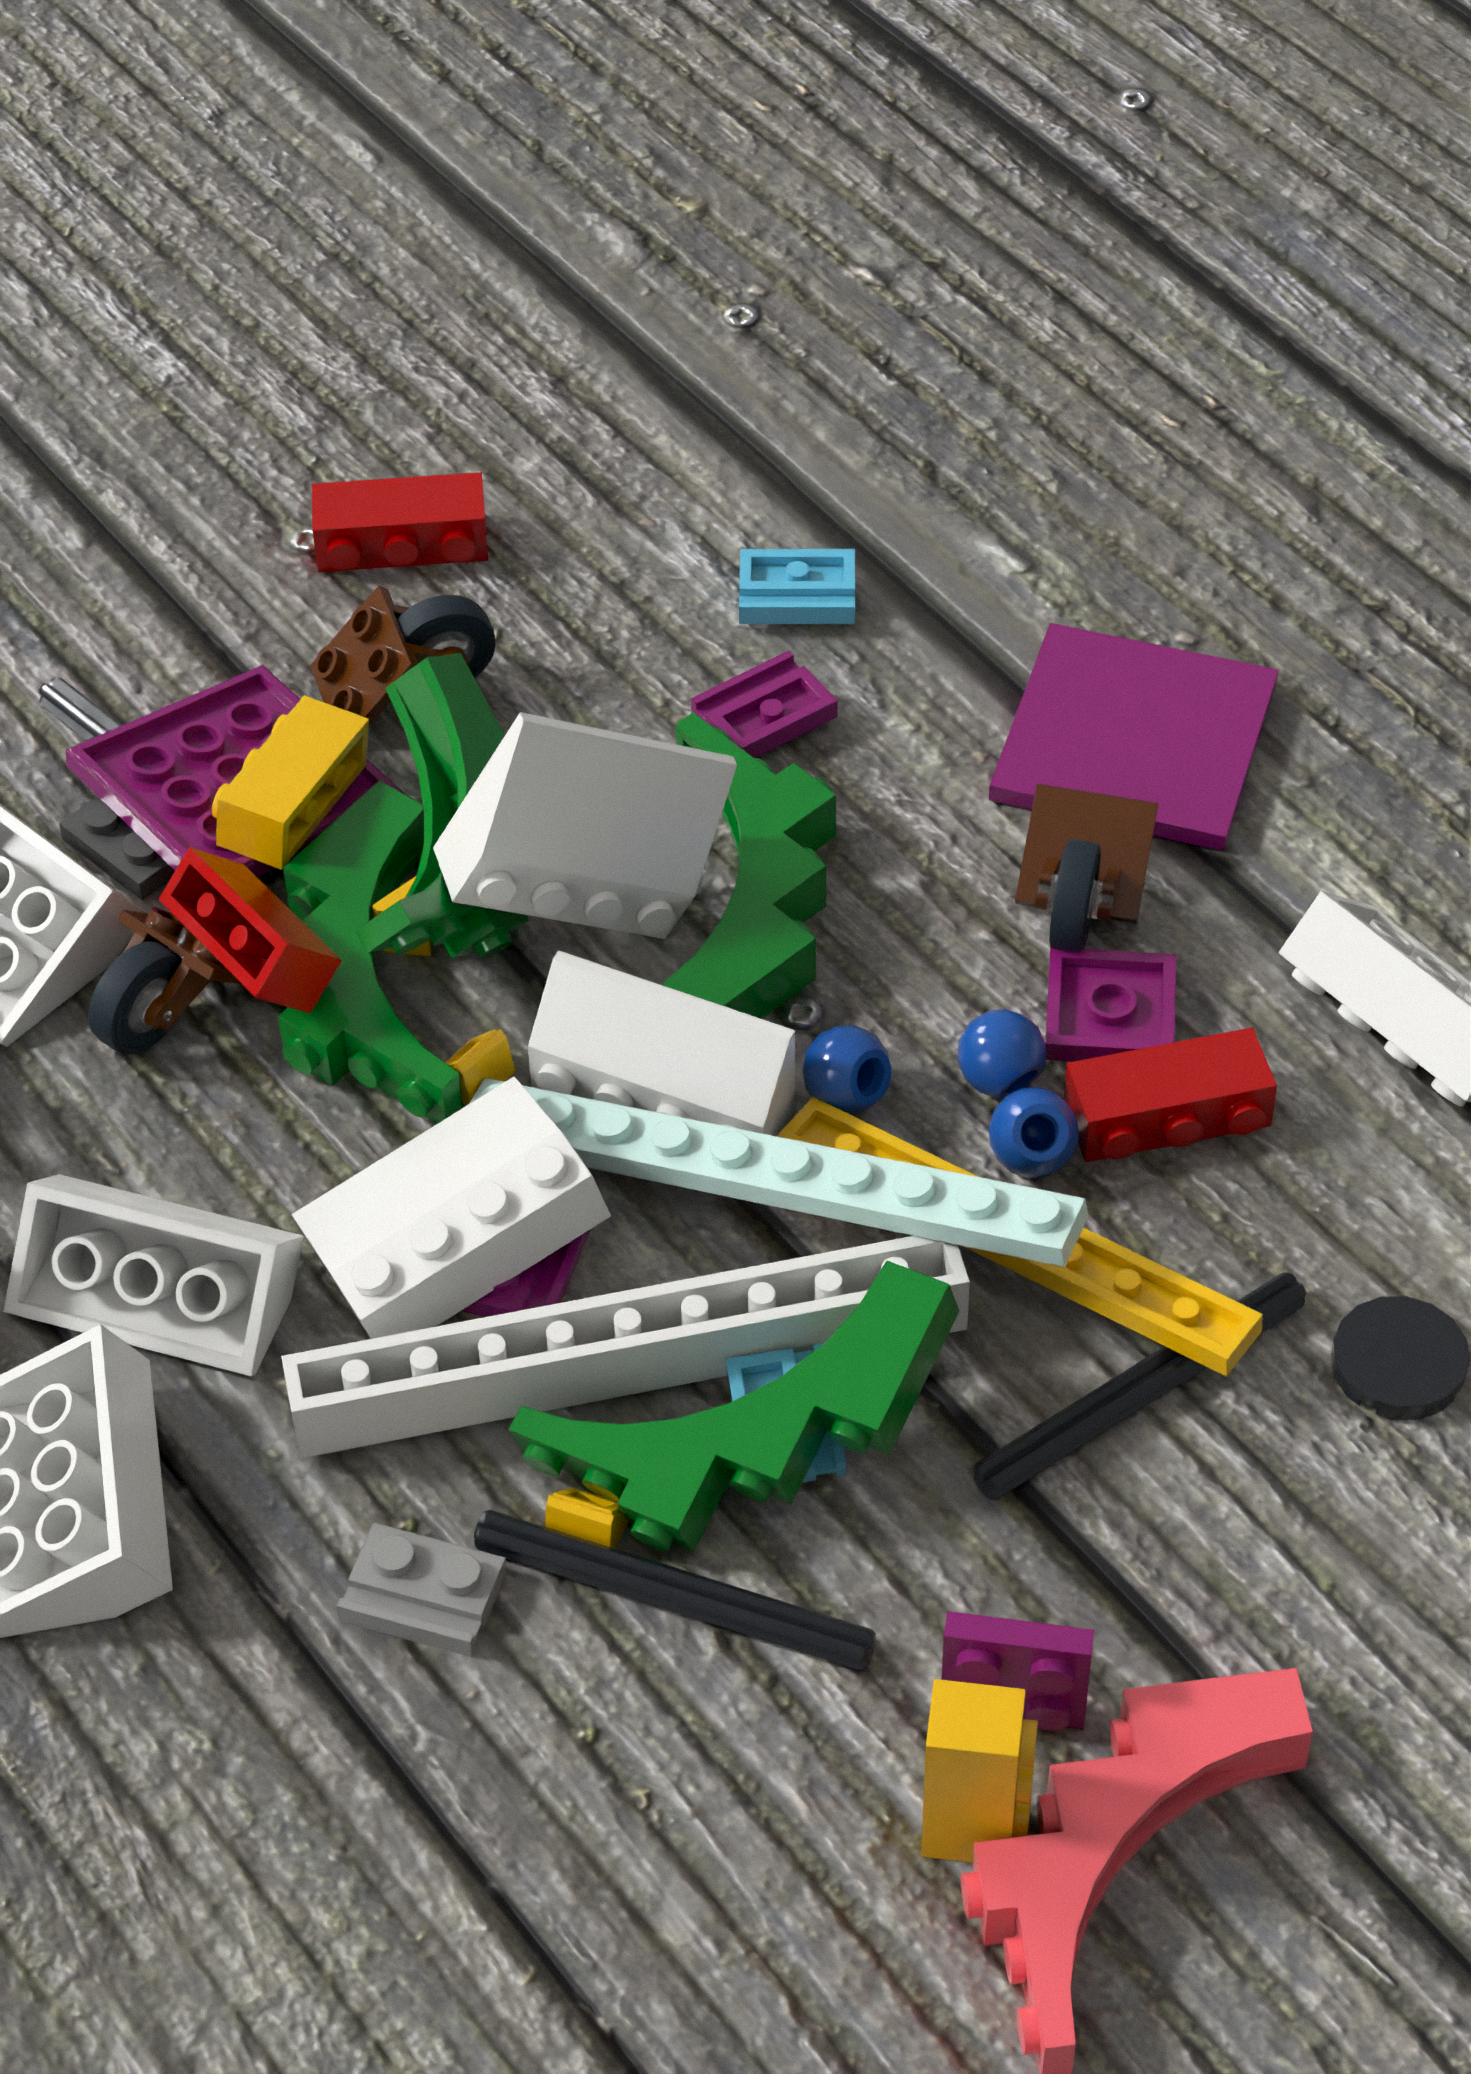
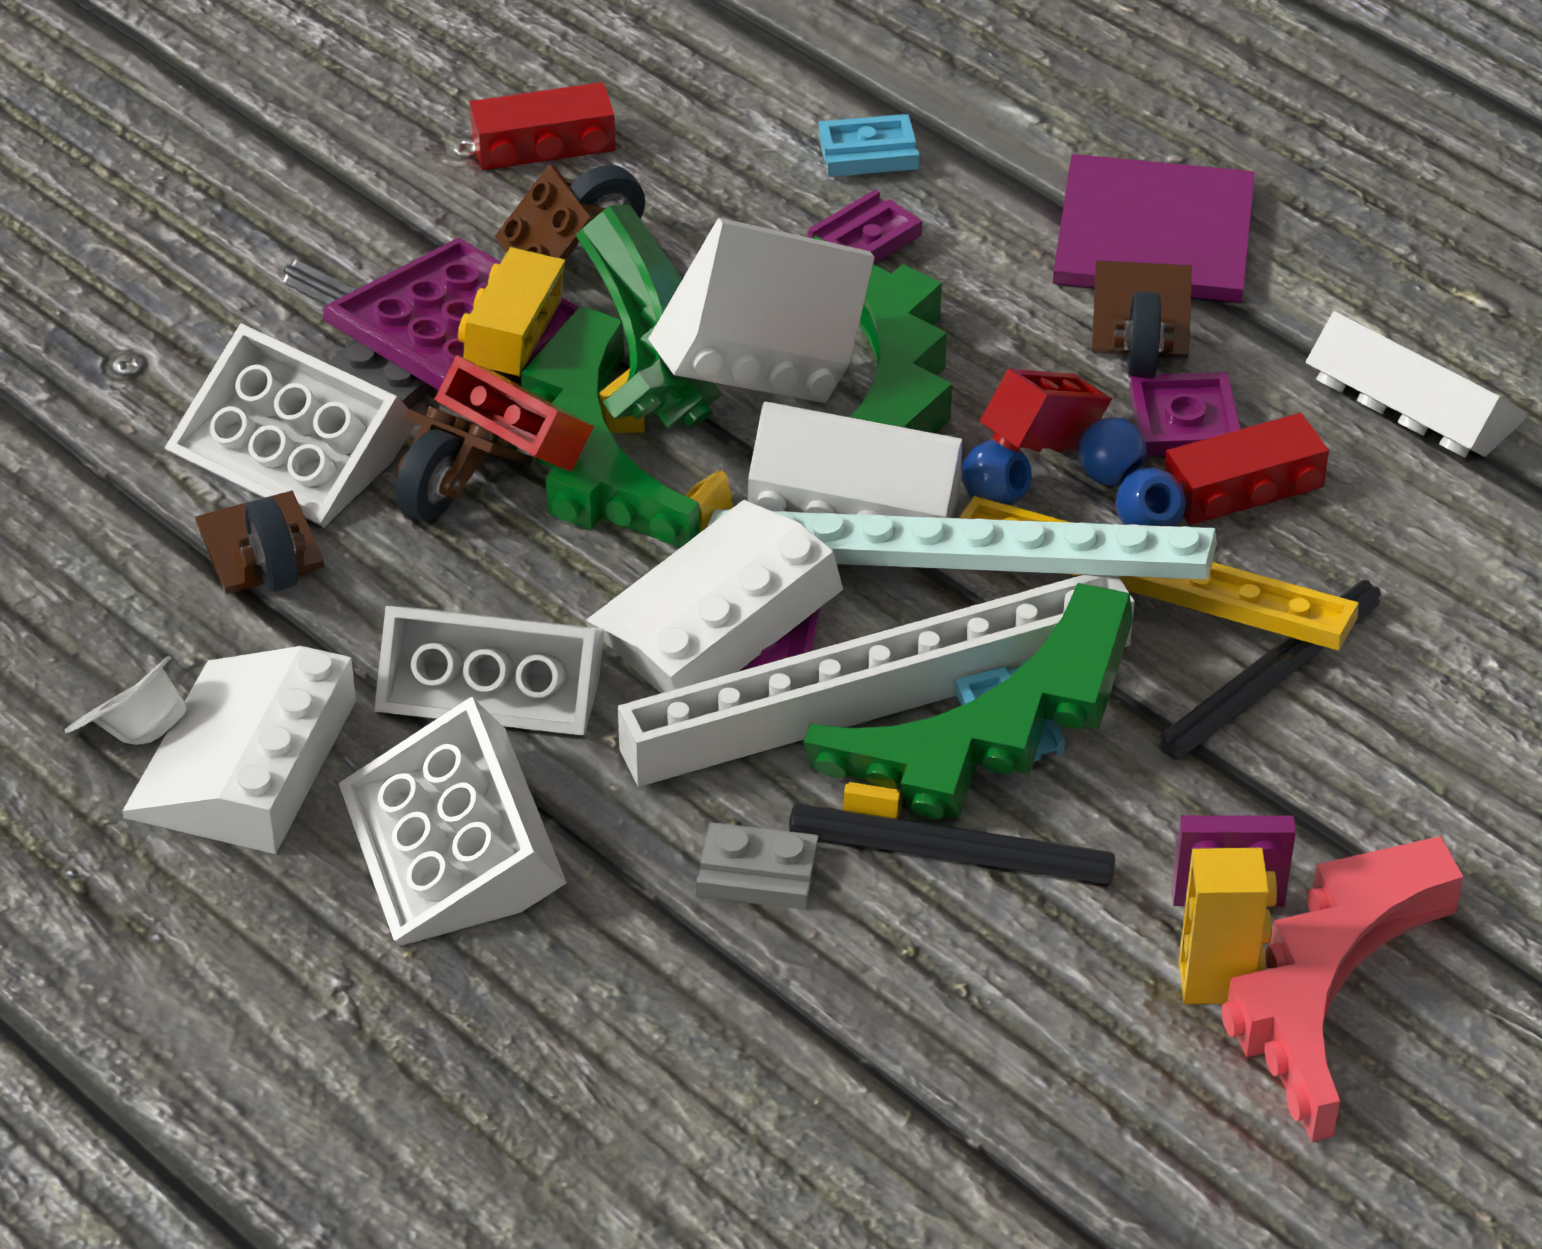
camera: 10 degrees left, 5 degrees down
black tile [1331,1296,1470,1420] -> none
none -> red brick [979,369,1112,453]

